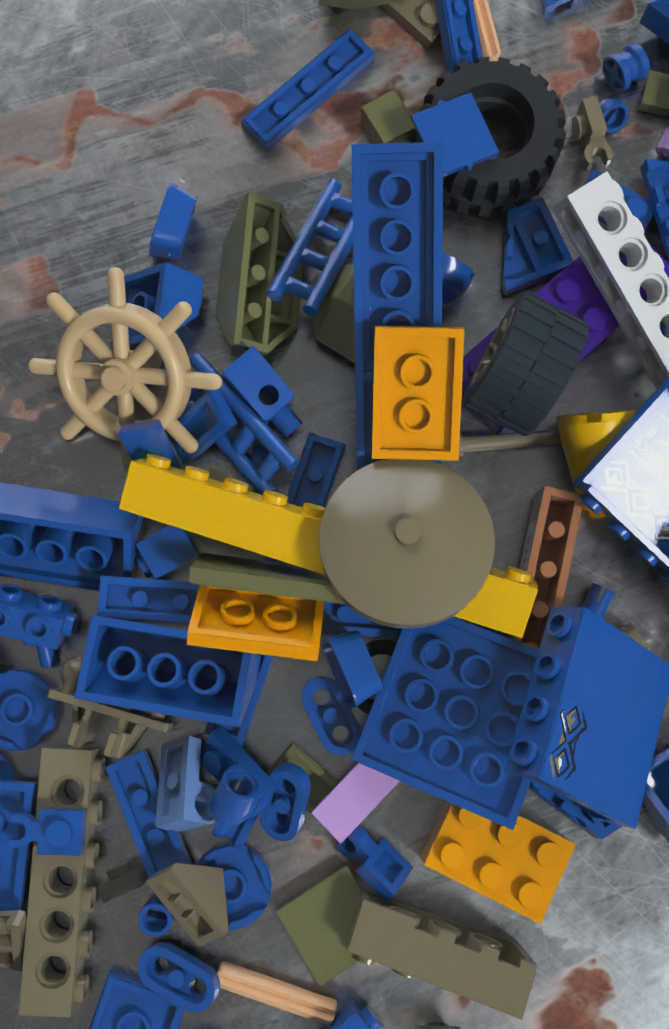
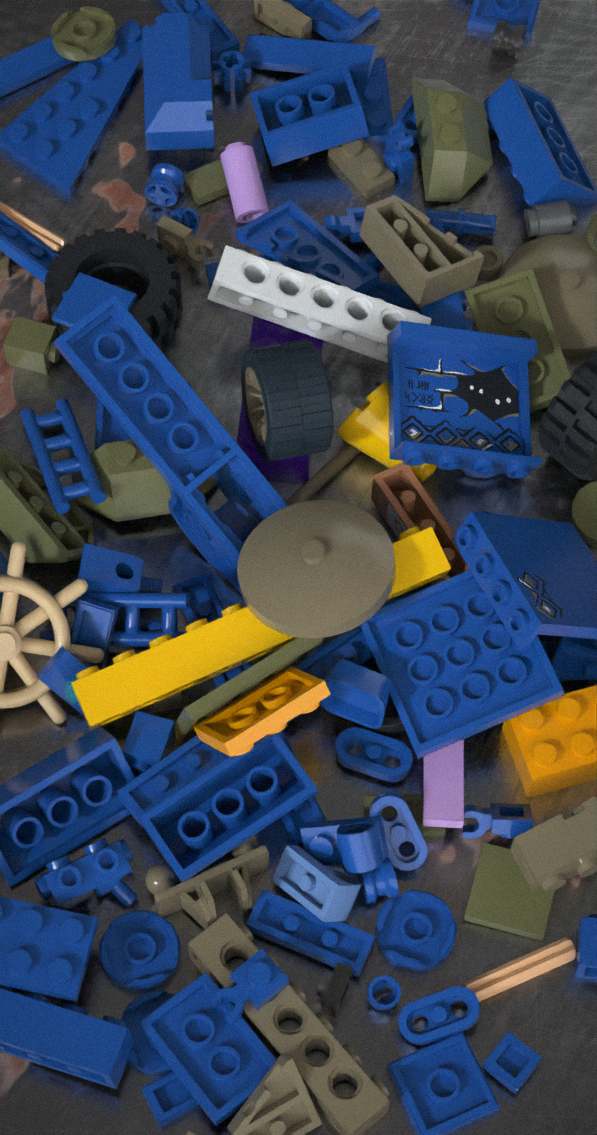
camera: 40 degrees left, 20 degrees down
dark tan slope [146,863,229,947] -> none
light orange plate [372,326,465,461] -> none
blue wing [502,197,573,296] -> none

